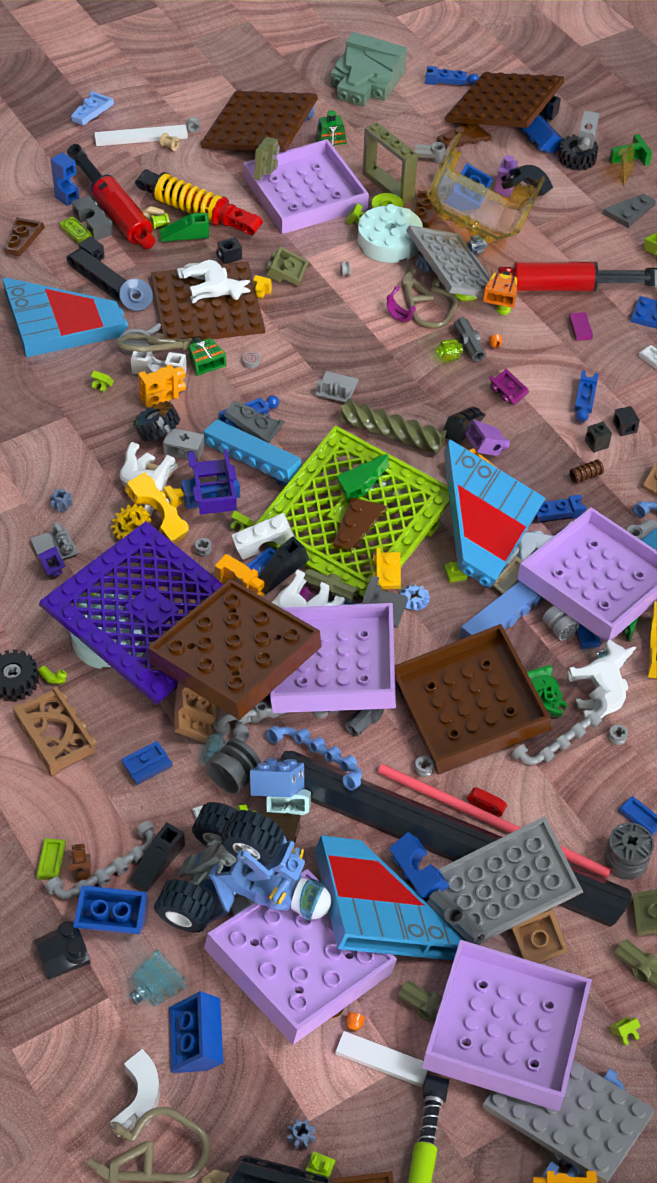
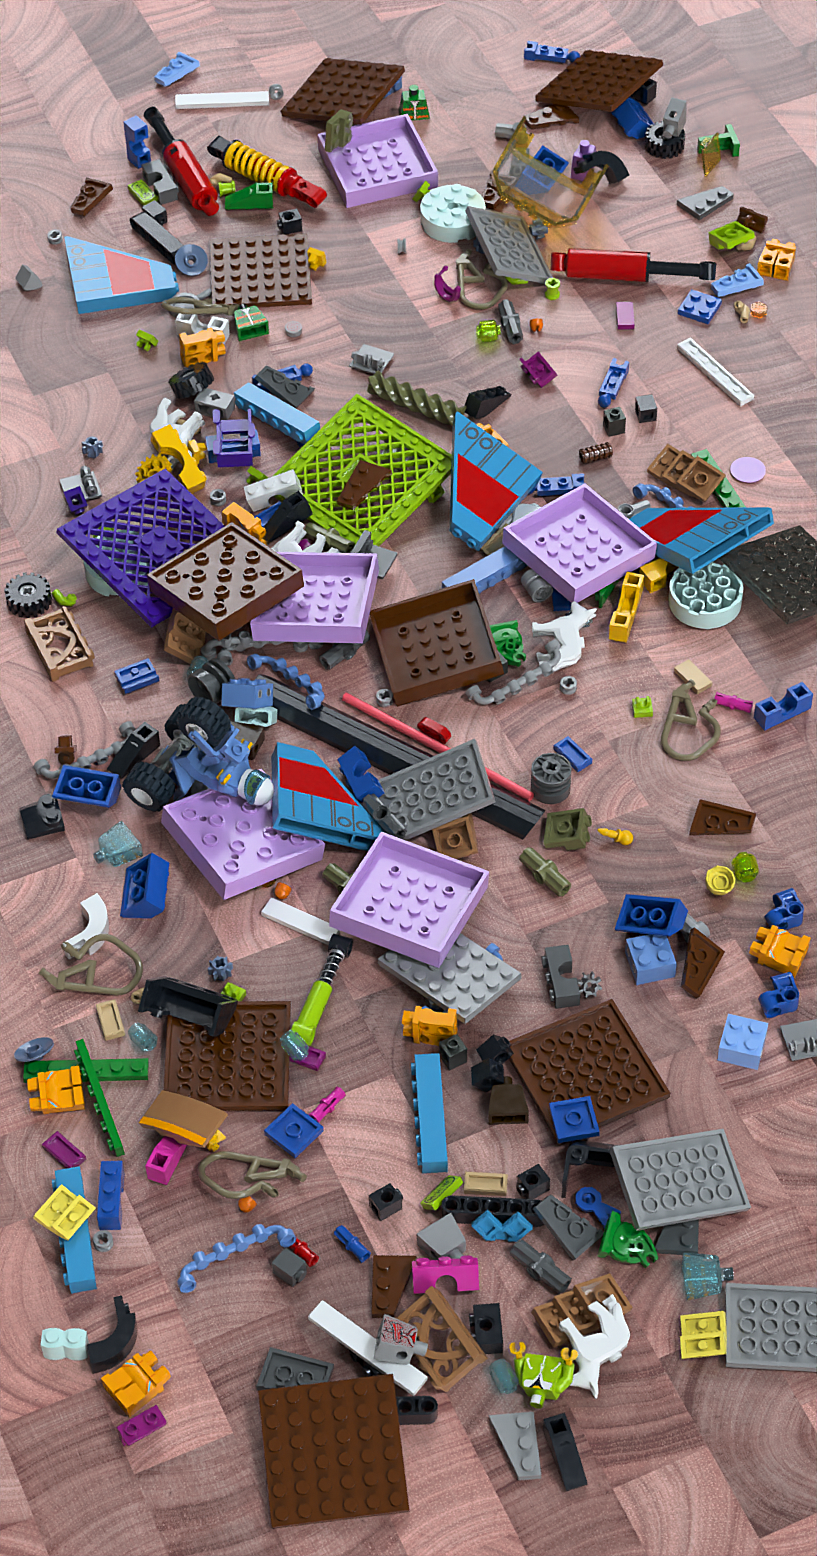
camera: 10 degrees right, 0 degrees up
lime tile [37,838,66,880] -> none
tan bush [159,133,180,151] -> none
white animal [177,260,250,303] -> none
olive plate [265,246,309,286] -> none
sand green panel [331,32,407,107] -> none
green slope [337,454,390,503] -> none
olive window [362,122,418,205] -> none
lime dish [372,193,403,208] -> none
yellow bracket [373,548,401,590] -> none
light blue gear [399,583,430,610] -> none
lime tile [444,561,468,583] -> none
medium lavender torso [465,419,510,456] -> none
orange torso [483,271,517,308] -> none
lime tile [609,1017,641,1045] -> none

